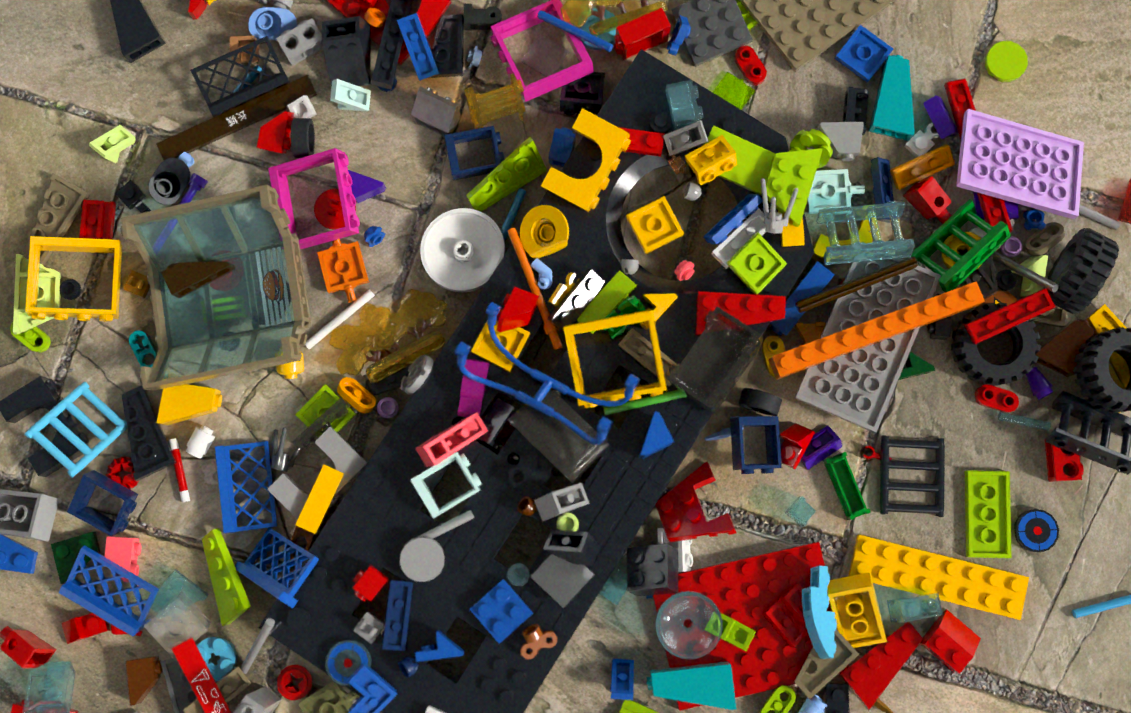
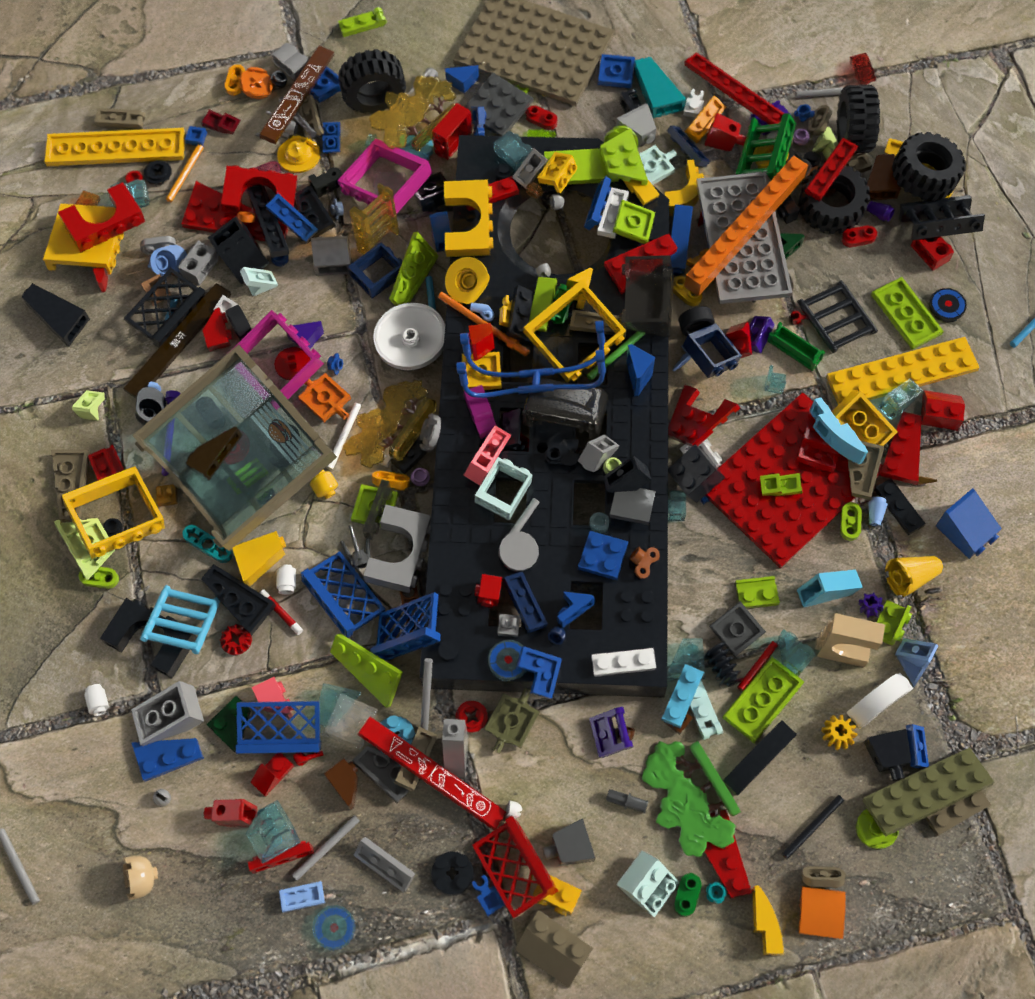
camera: 30 degrees left, 15 degrees down
dark blue window [67,470,138,536] -> none
black plate [115,179,151,213] -> none
yellow tile [295,464,345,534] -> none
reddish brown hinge [518,496,537,516] -> none
blue bar [537,10,613,52] -> none
blue slope [610,658,634,700] -> none
yellow tile [626,196,684,254] -> none
teal slope [646,661,737,710] -> none
clear light blue dish [655,591,723,659] -> none
coral plate [674,260,694,281] -> none
light grey plant [761,178,798,233] -> none
dark brown axle [795,256,918,313] -> none
clear light blue fence [816,201,915,265] -> none
dark purple slope [923,95,958,139] -> none
lavender plate [956,109,1084,219] -> none
lime tile [985,41,1028,82] -> none
flat silver bar [992,252,1059,292] -> none
clear light blue piece [998,412,1051,431] -> none

